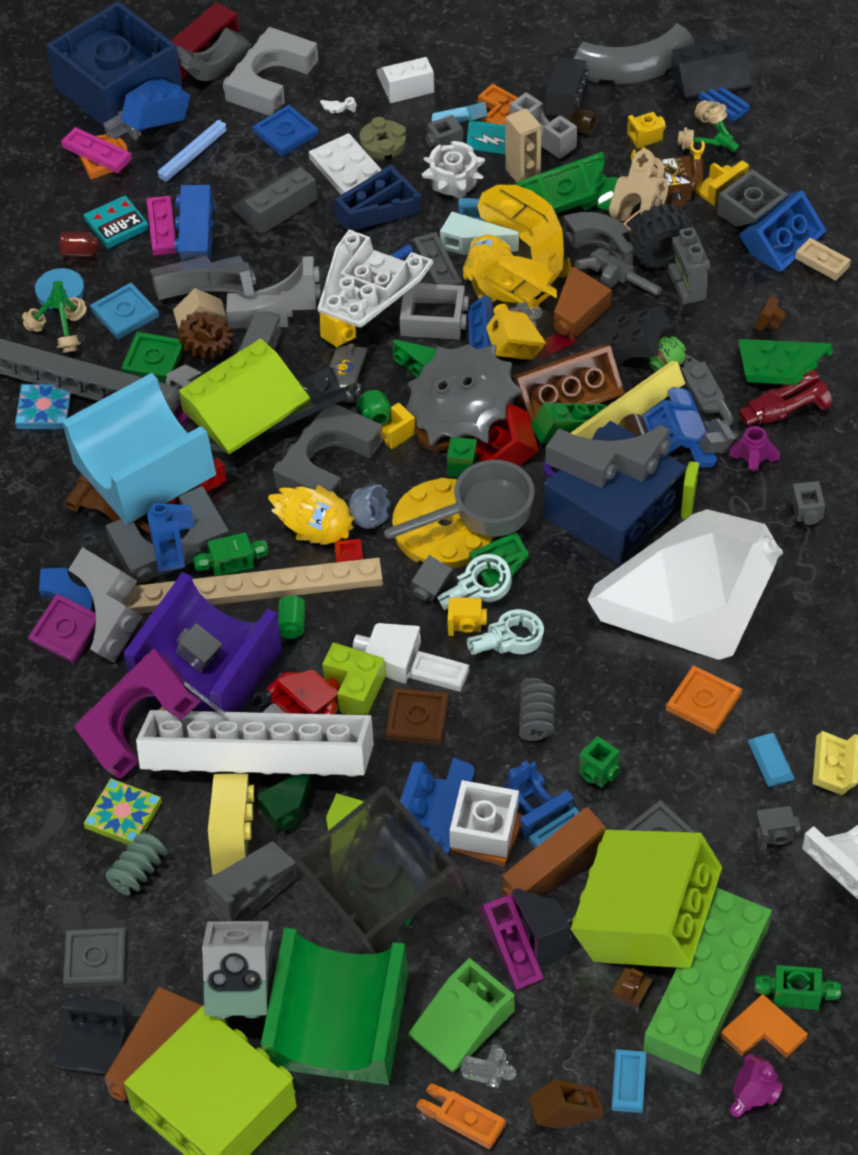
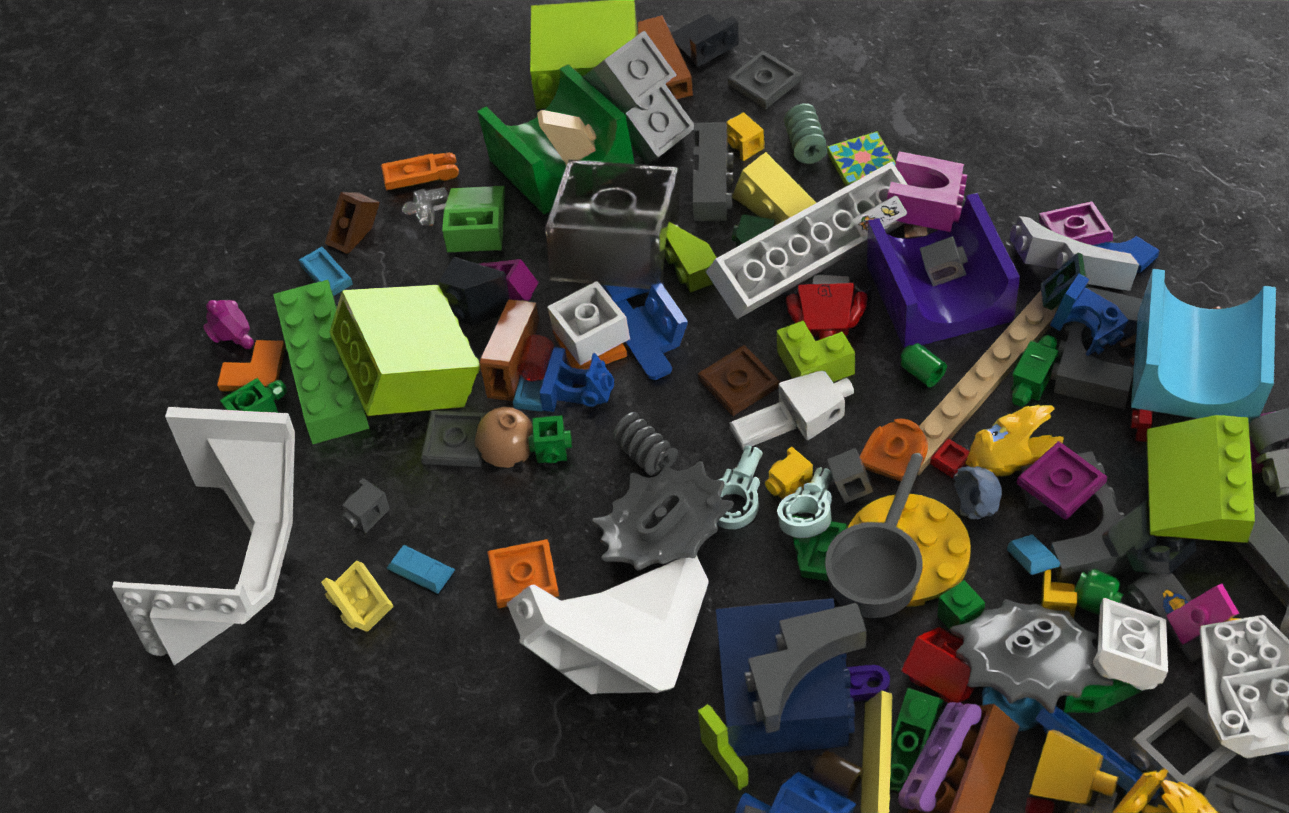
camera: 140 degrees right, 0 degrees up
none -> medium nougat cylinder [475,407,533,468]
none -> clear red brick [517,335,554,381]
none -> tan slope [537,110,597,166]
none -> dark grey piece [592,461,733,570]
none -> yellow brick [727,112,764,161]
none -> orange tile [860,419,928,482]
none -> medium lavender plate [898,702,982,812]
none -> dark azure tile [1007,534,1061,575]
none -> magenta tile [1017,441,1107,520]
none -> slope [1041,252,1088,310]
none -> white slope [1093,598,1168,690]
none -> dark pink plate [1166,584,1239,645]

